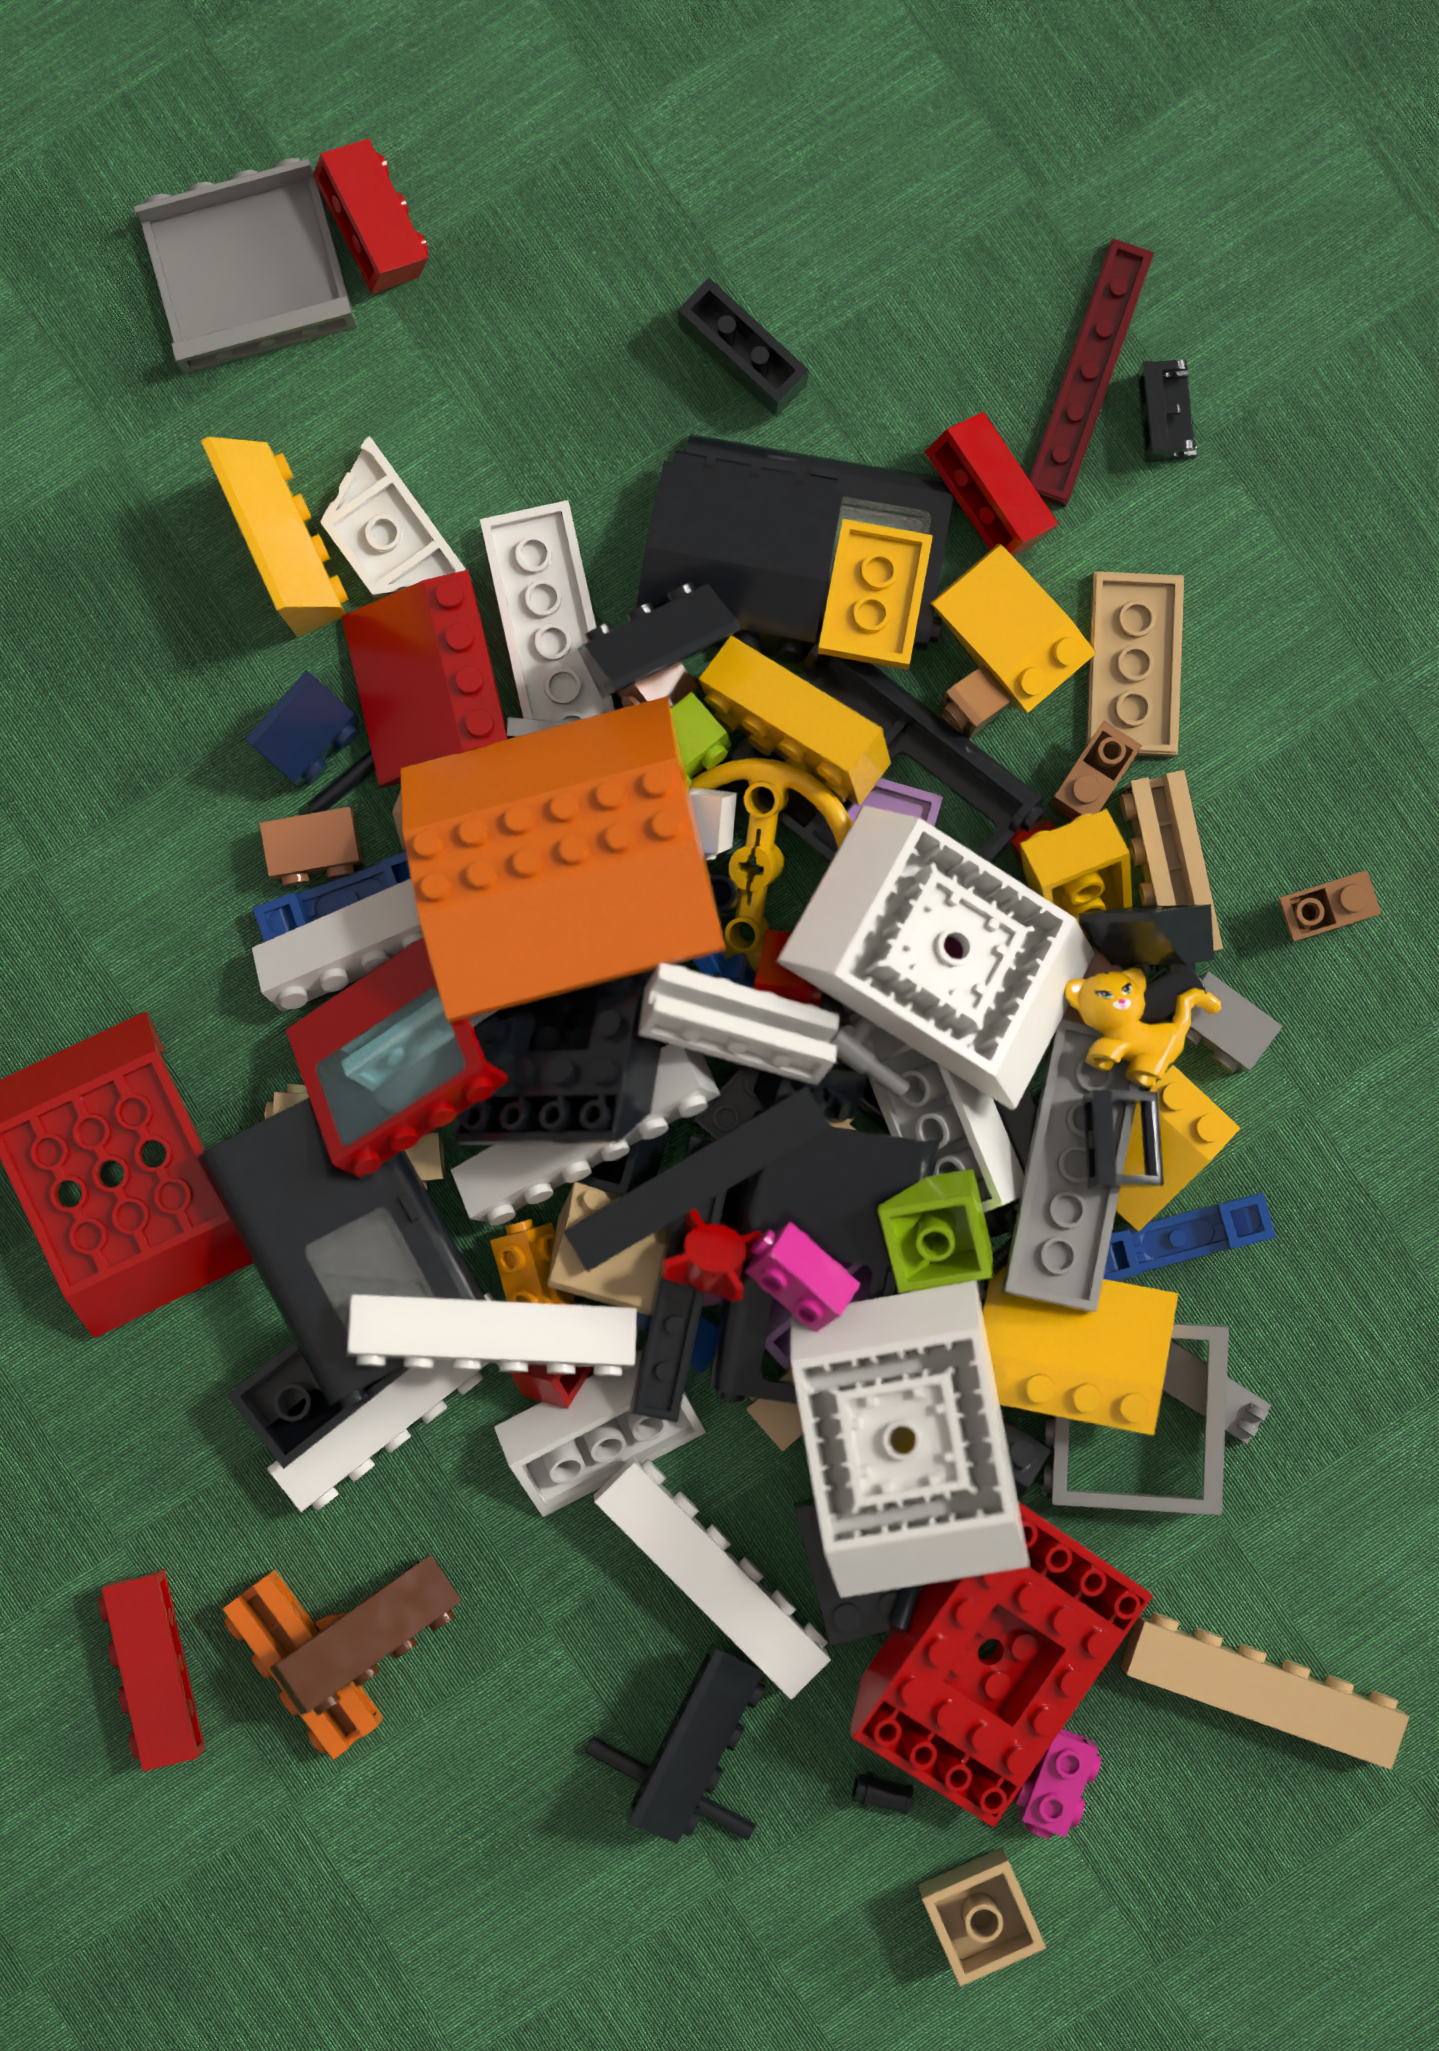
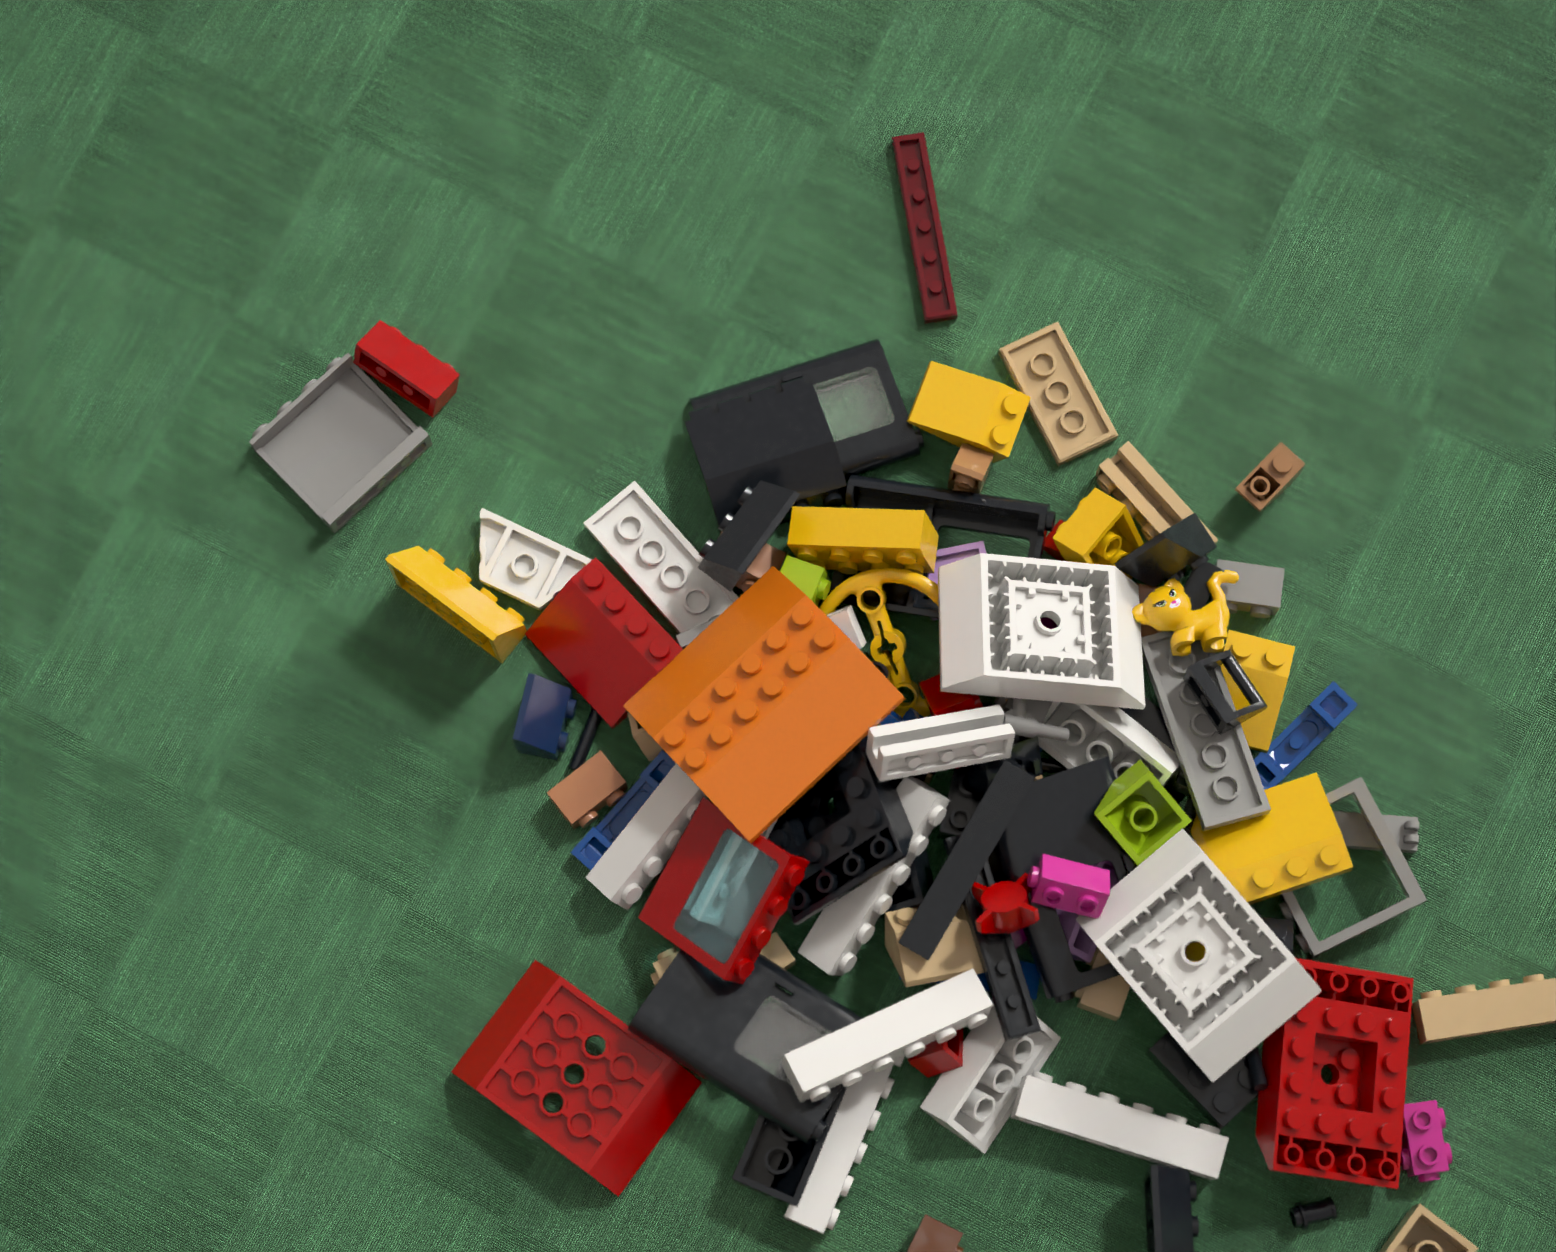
camera: 25 degrees left, 10 degrees down
light orange brick [490,1219,575,1305] -> none
black brick [678,278,809,417] -> none
yellow plate [818,519,933,670] -> none
red brick [925,411,1059,557] -> none
medium nougat slope [1048,721,1142,820] -> none
black hinge [1137,360,1197,462] -> none

